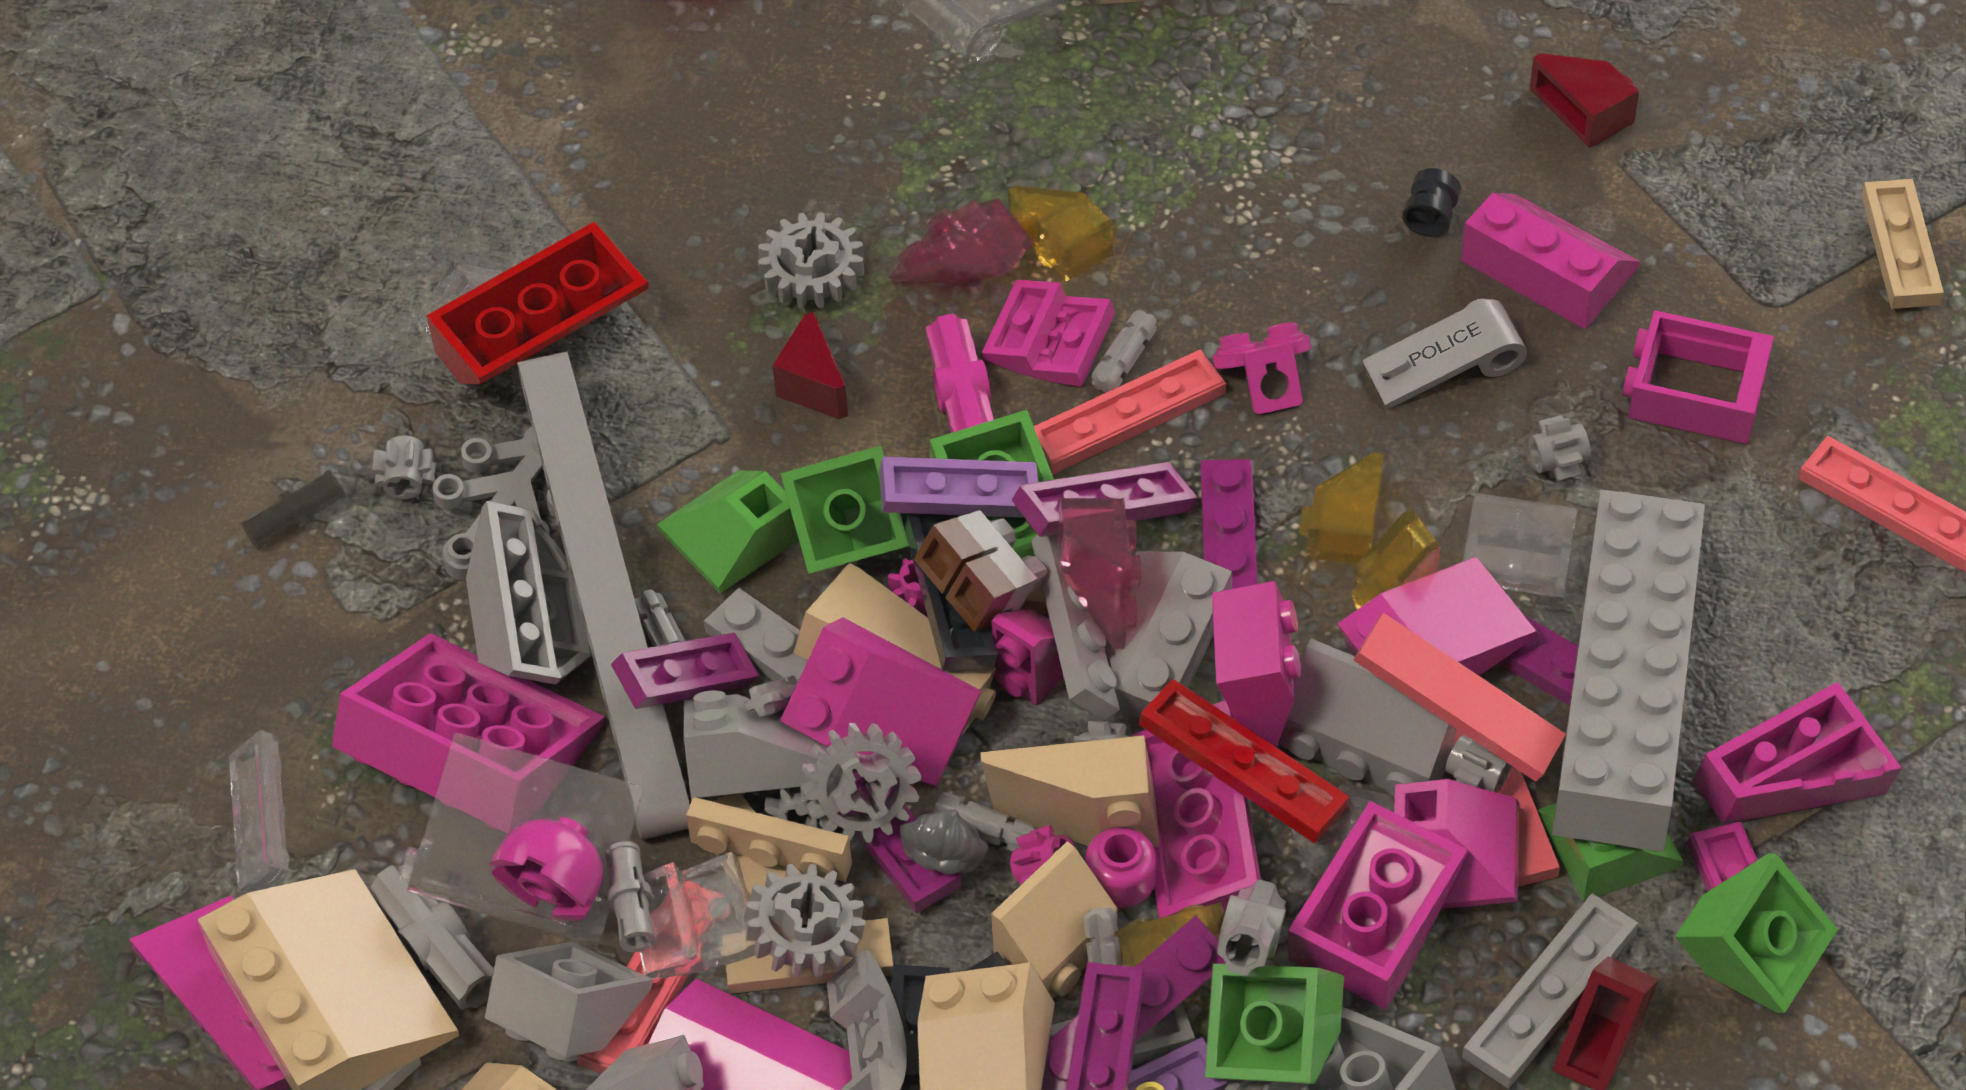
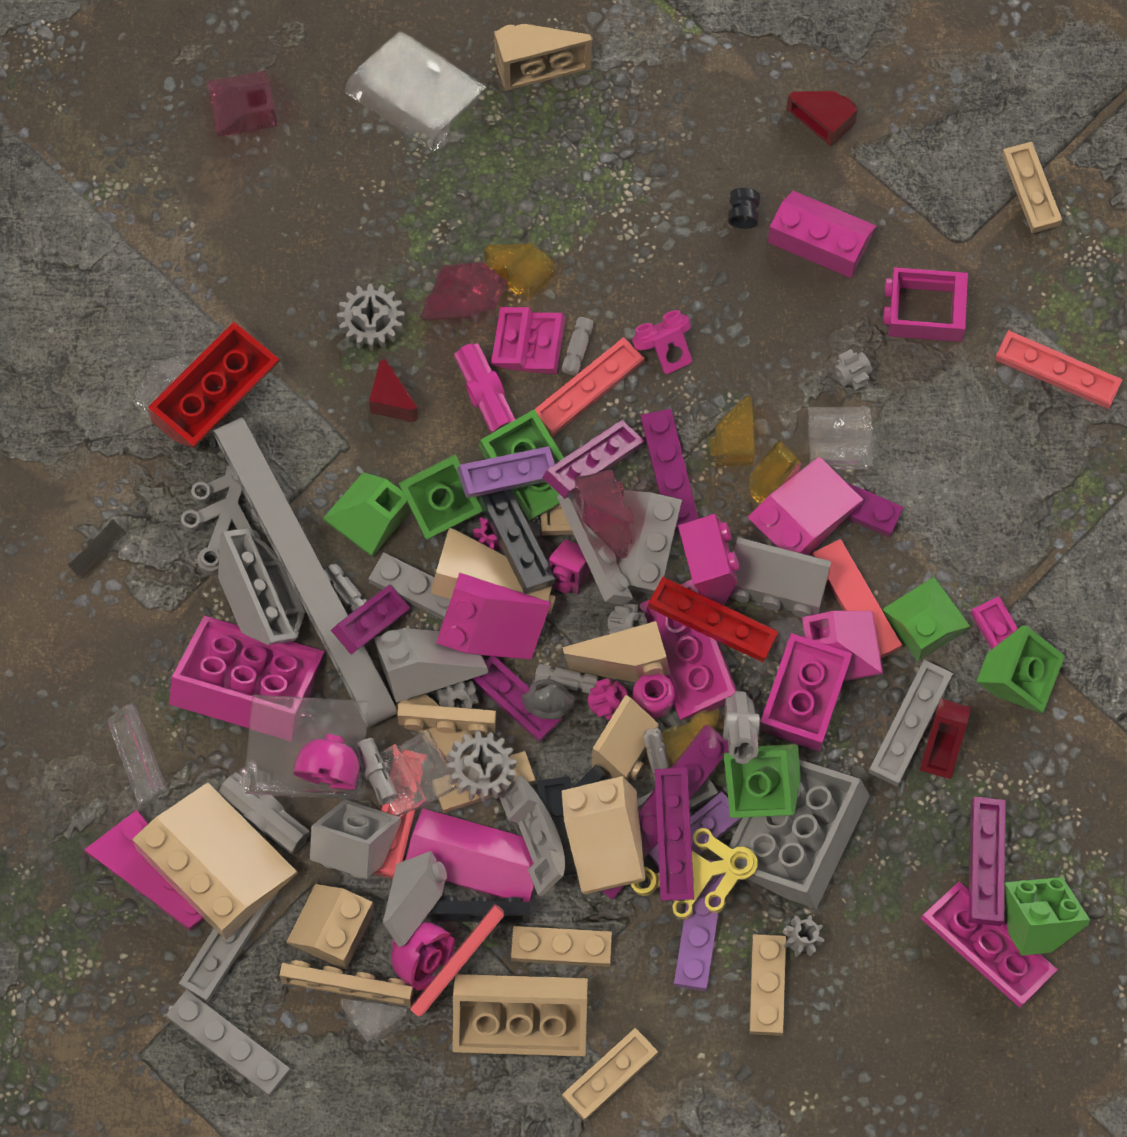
camera: 15 degrees left, 15 degrees up
light grey gear [372,436,436,499] -> none
light grey axle [744,675,798,718] -> none
light grey gear [800,723,921,843] -> none
reddish brown hips [914,510,1047,632] -> none
coral tile [1353,613,1566,782] -> none
light grey door [1362,299,1527,410] -> none
light grey gear [1445,735,1511,793] -> none
light grey brick [1552,489,1705,852] -> none
dark pink wedge [1692,682,1902,824] -> none

